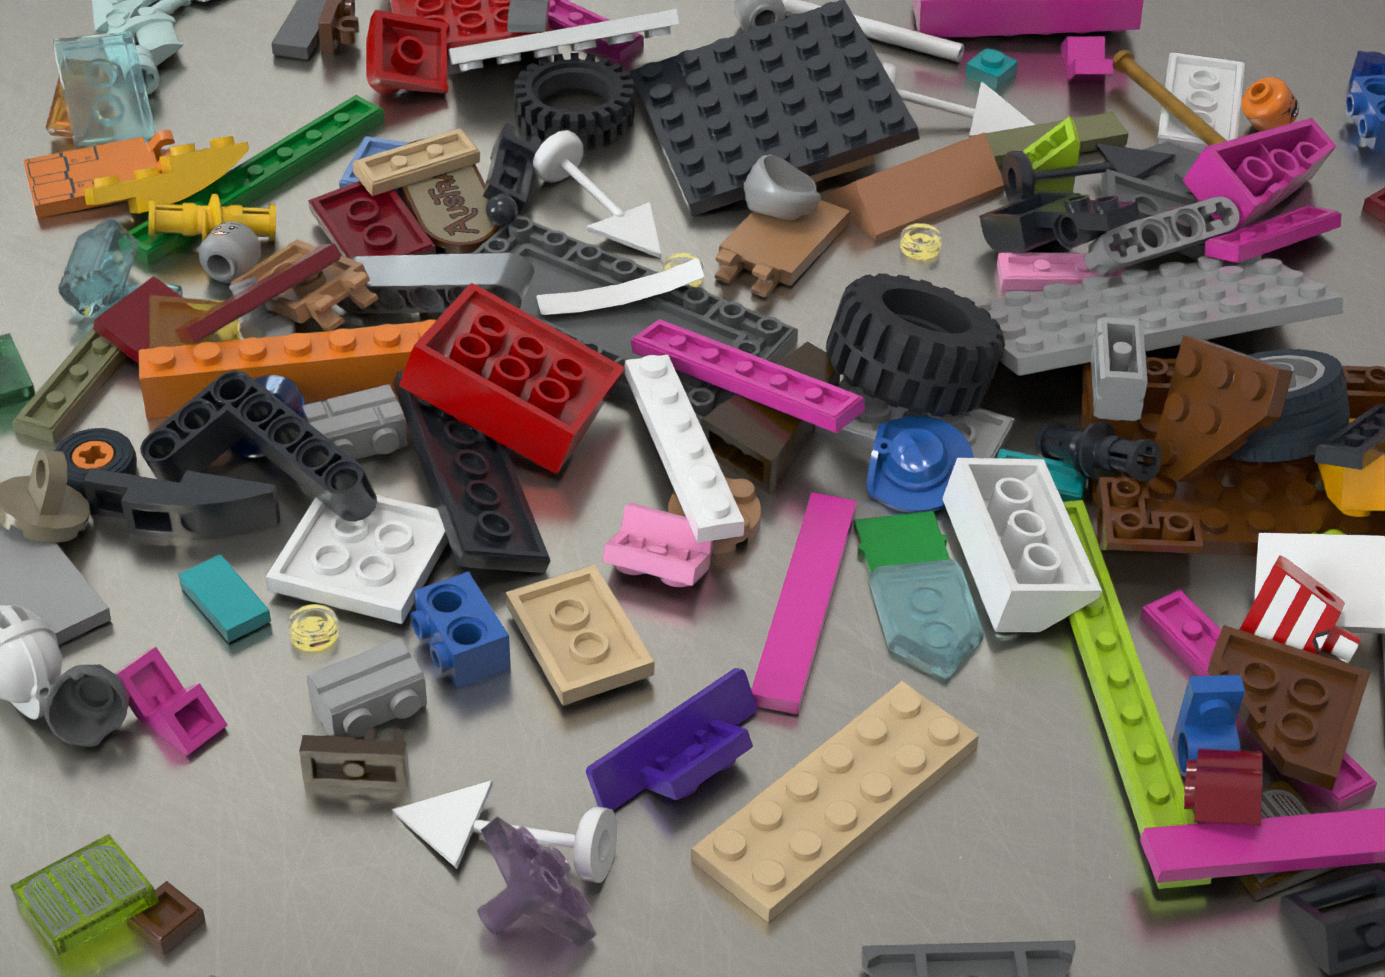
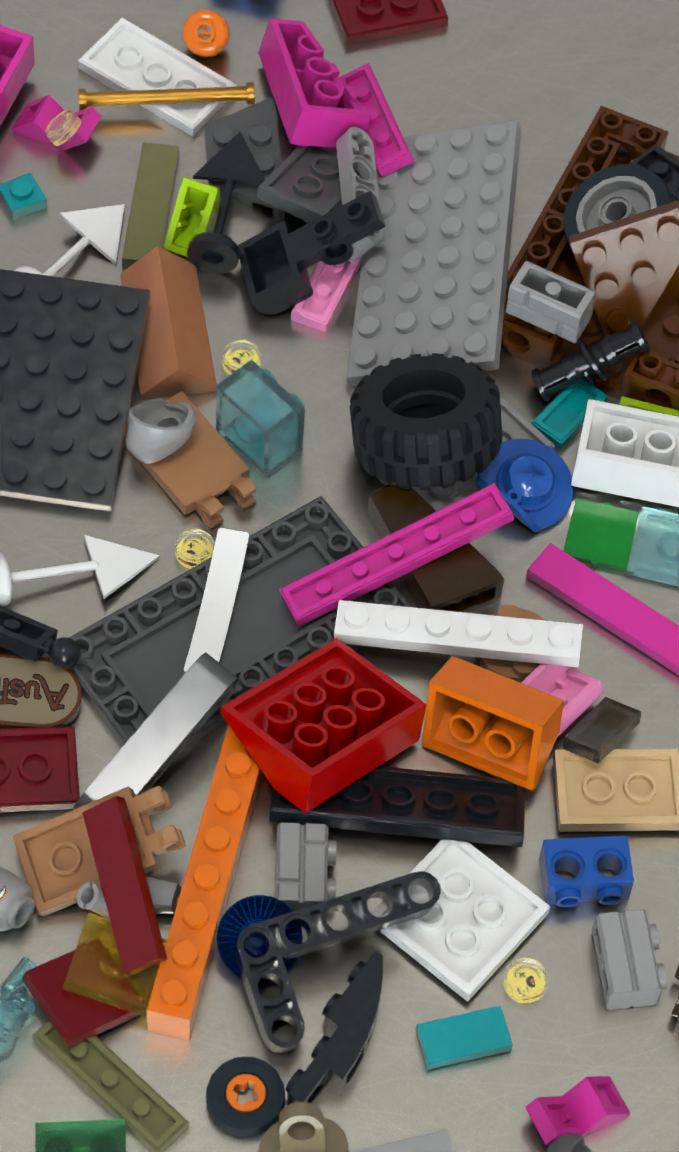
camera: 70 degrees left, 15 degrees up
none -> clear tile [45,110,81,146]
none -> clear light blue brick [216,360,305,478]
none -> orange slope [422,656,564,791]
none -> clear smoke tile [563,697,641,764]

